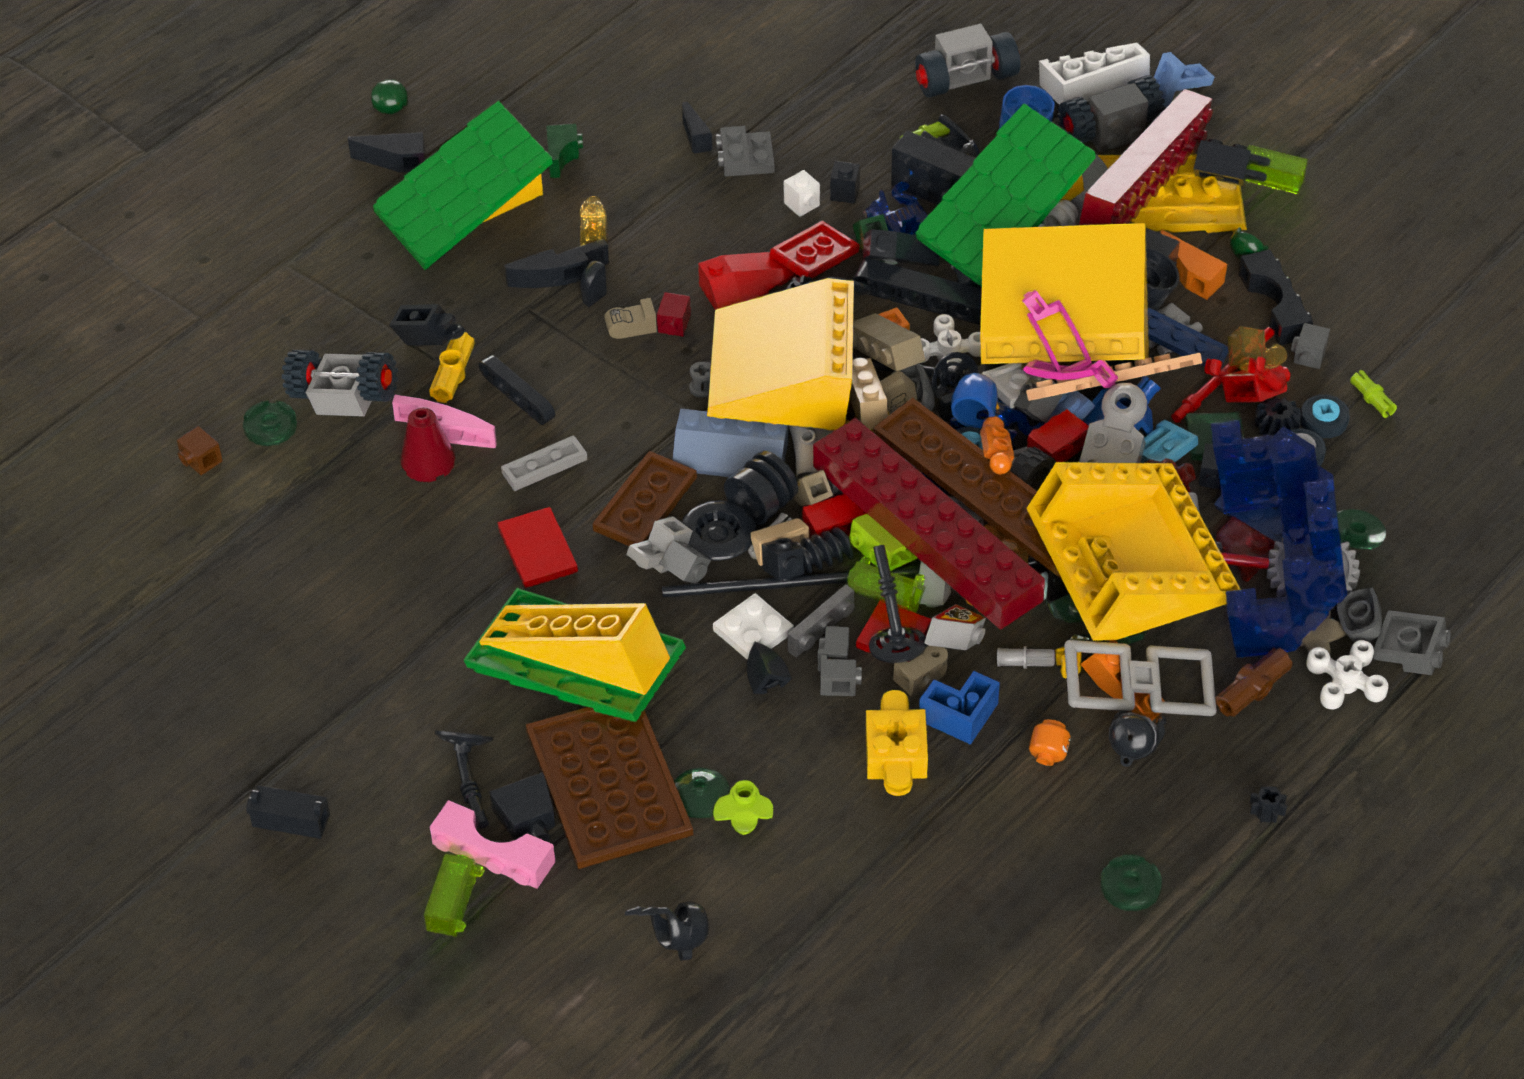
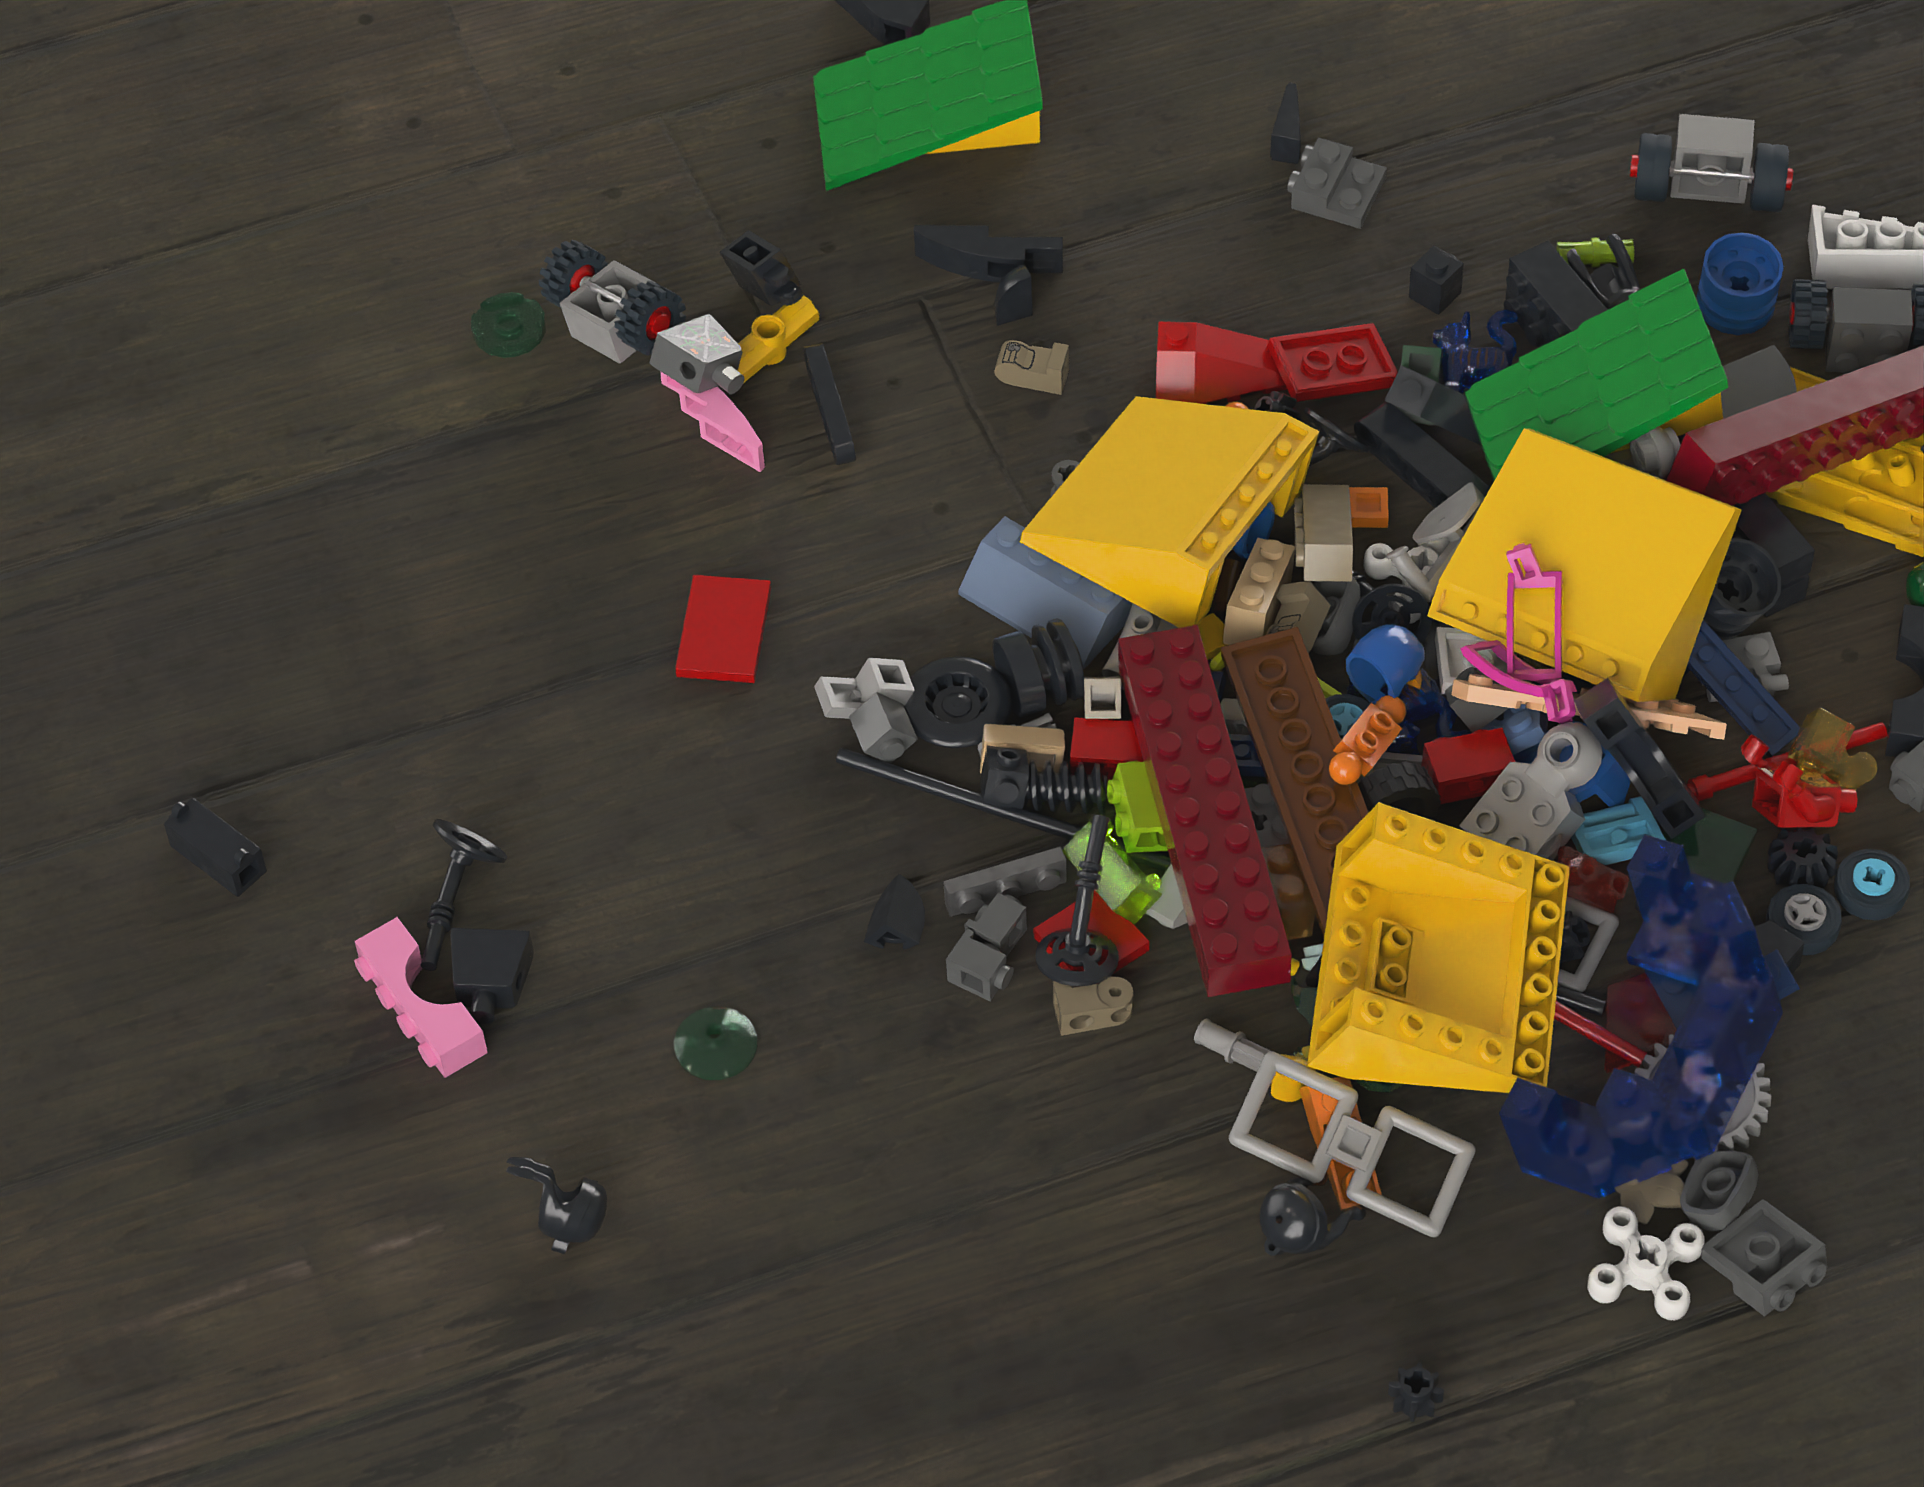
camera: 30 degrees right, 5 degrees up
reddish brown brick [177,426,222,475] -> none
dark red cone [400,408,455,482] -> none
clear neon green brick [424,854,484,936] -> none
yellow piece [463,588,686,722] -> none
light grey plate [501,435,587,491] -> none
reddish brown plate [525,707,693,869] -> none
dark green arch [546,124,583,178] -> none
clear yellow brick [579,196,608,246] -> none
reddish brown plate [592,451,697,546] -> none
dark red brick [657,292,691,337] -> none
white plate [713,593,794,660] -> none
lime plate [713,780,773,835] -> none
white brick [784,170,820,217] -> none
yellow brick [866,690,928,796] -> none
blue brick [919,671,1000,745] -> none
light grey slope [924,604,986,650] -> none
orange head [1029,719,1071,766] -> none
clear green tile [1101,855,1162,911] -> none
orange slope [1160,230,1227,300] -> none
reddish brown piece [1215,648,1293,717] -> none
clear green dish [1330,509,1386,549] -> none
none -> dark grey torso [649,314,744,394]
none -> light grey piece [1386,482,1485,602]
none -> black arch [1574,678,1706,839]

